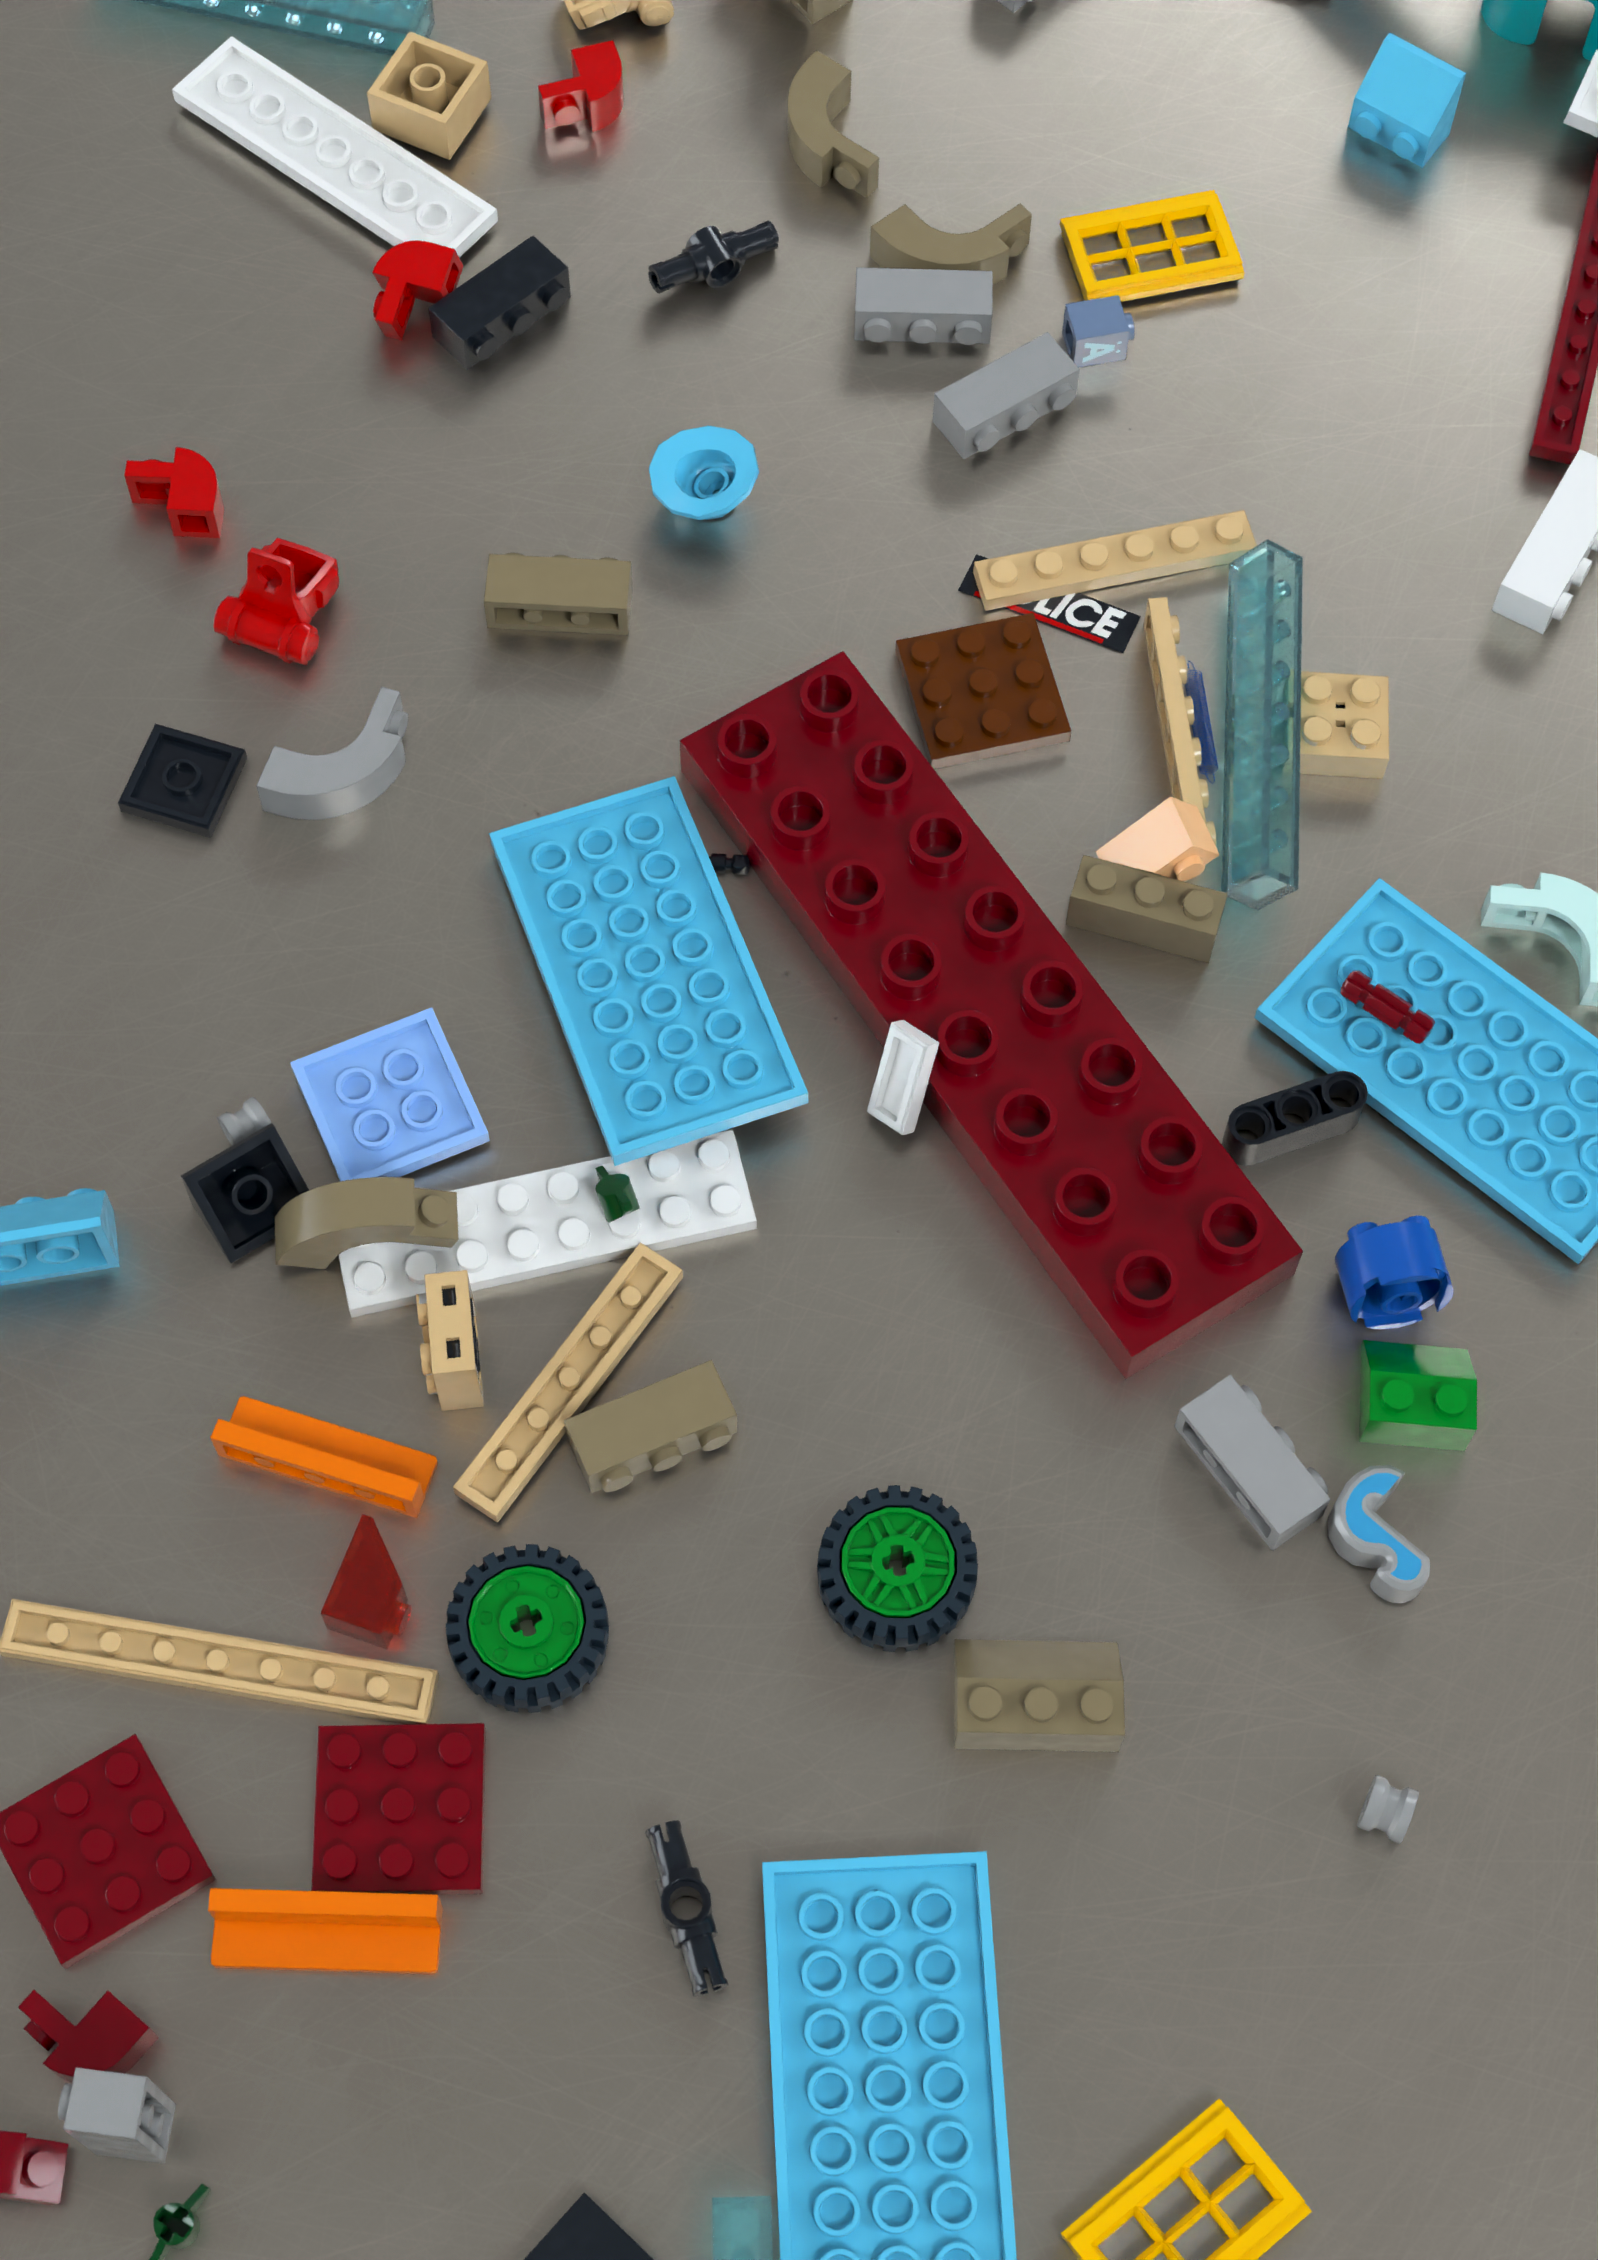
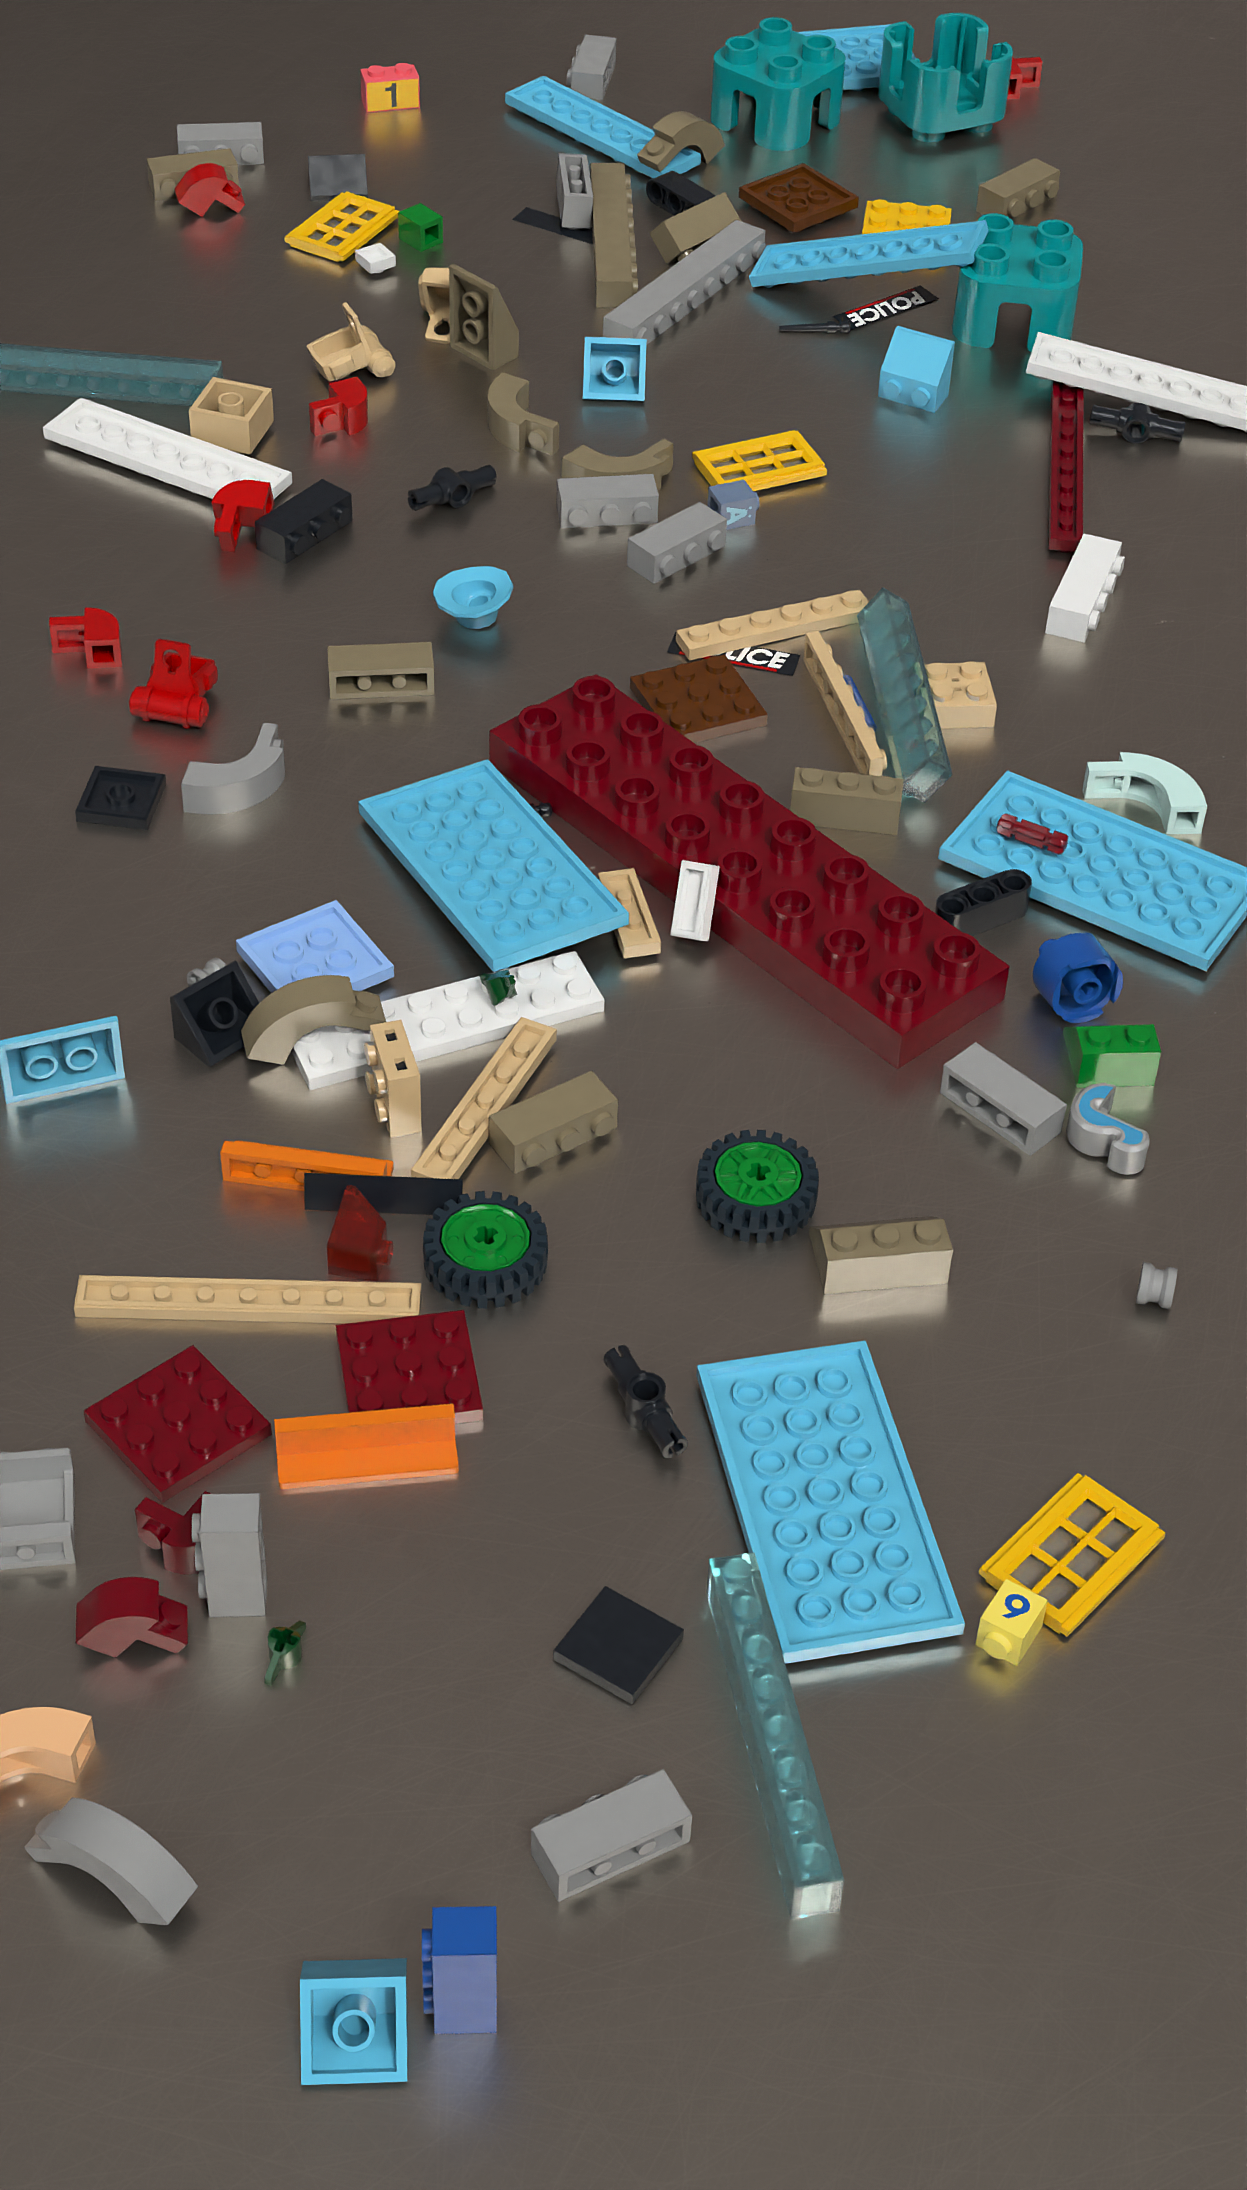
camera: 10 degrees left, 20 degrees down
light nougat slope [1095,796,1220,881] -> none
none -> black sticker [304,1173,463,1215]
none -> medium azure slope [583,337,647,402]
none -> tan plate [598,868,661,958]

